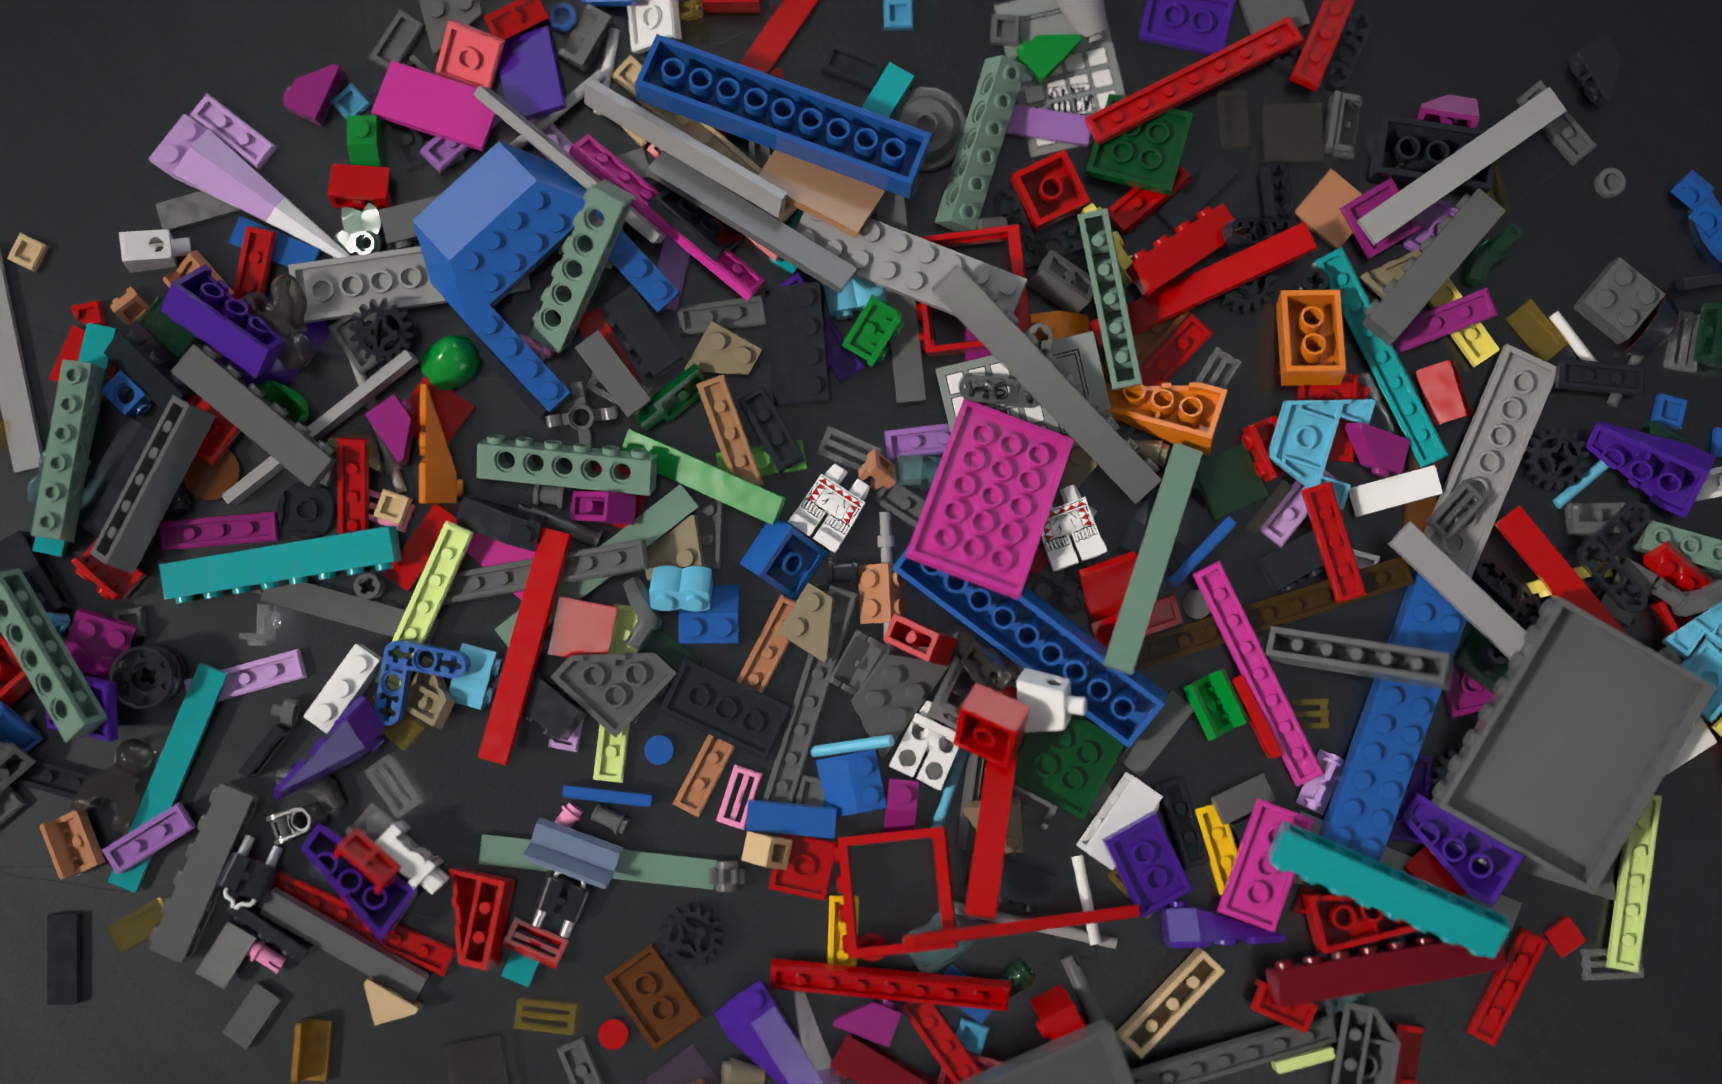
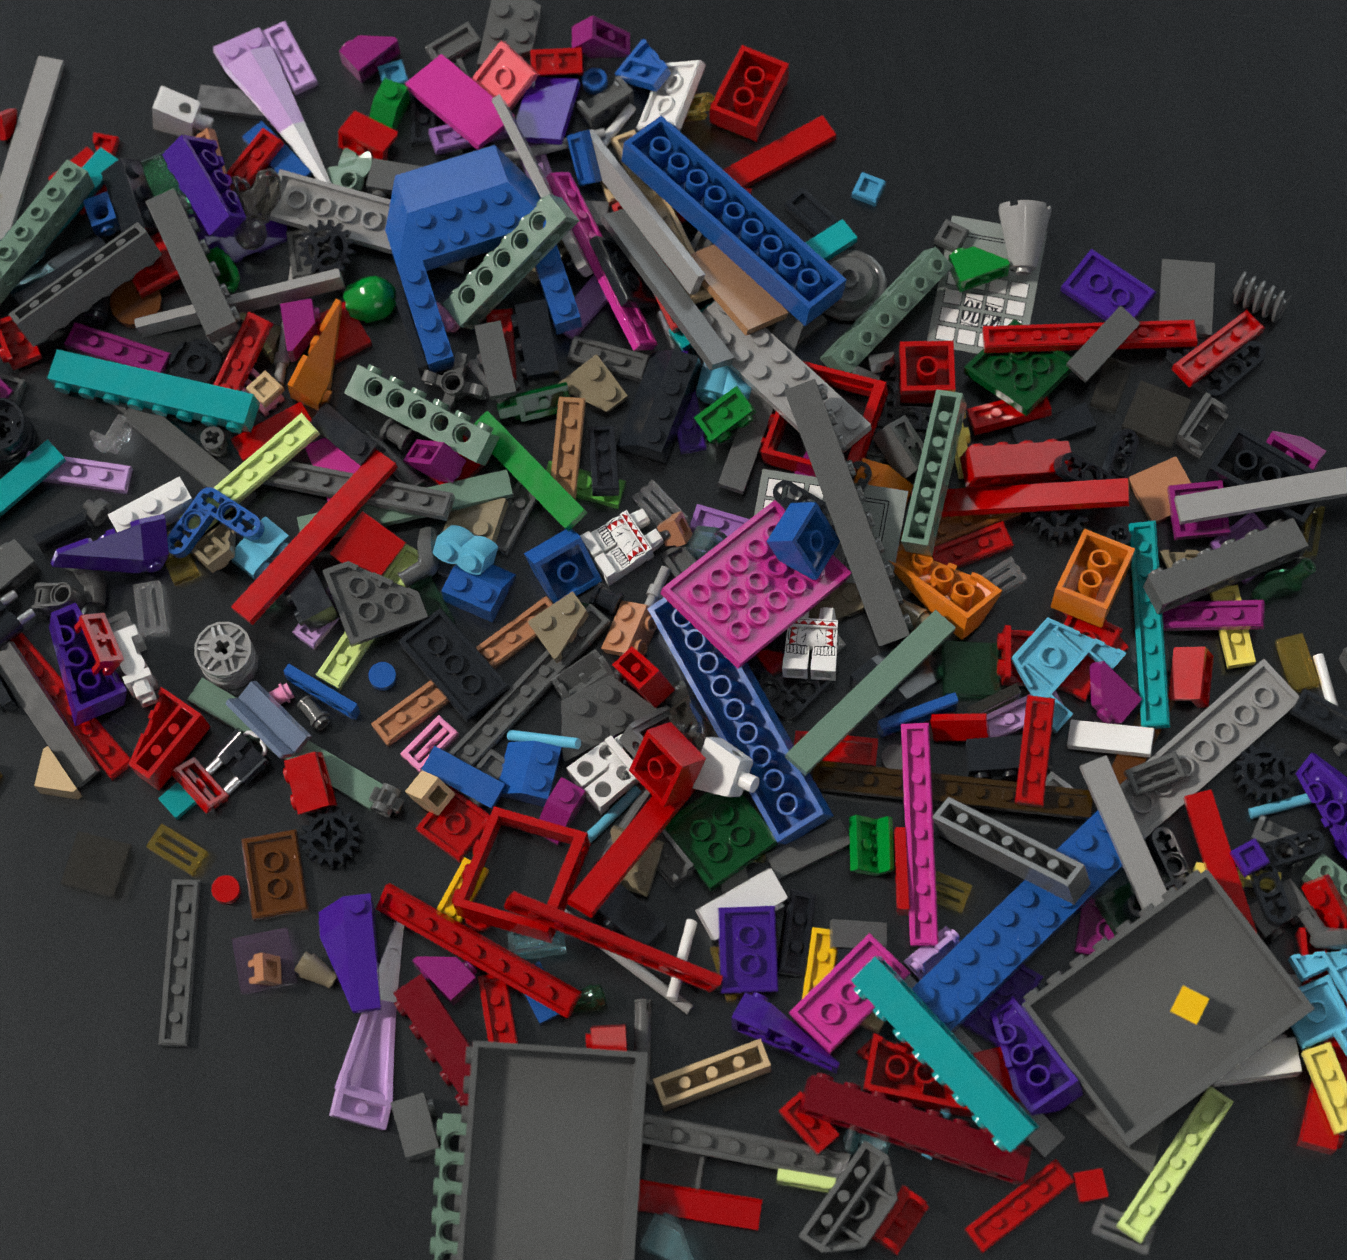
camera: 30 degrees right, 15 degrees down
tan tile [7,233,49,273] -> none
nougat tile [110,286,154,325] -> none
dark azure tile [956,1017,990,1056] -> none
medium lavender tile [1005,105,1090,147] -> none
red tile [1079,551,1137,621] -> none
none -> light grey wheel [194,622,258,690]
none -> red brick [283,751,337,815]
none -> blue tile [567,130,602,187]
none -> blue slope [766,502,840,580]
none -> dark grey tile [868,352,895,374]
none -> red tile [931,713,990,741]
none -> dark grey tile [1066,305,1140,383]
none -> yellow tile [1170,986,1209,1025]
none -> dark purple tile [1230,838,1270,878]

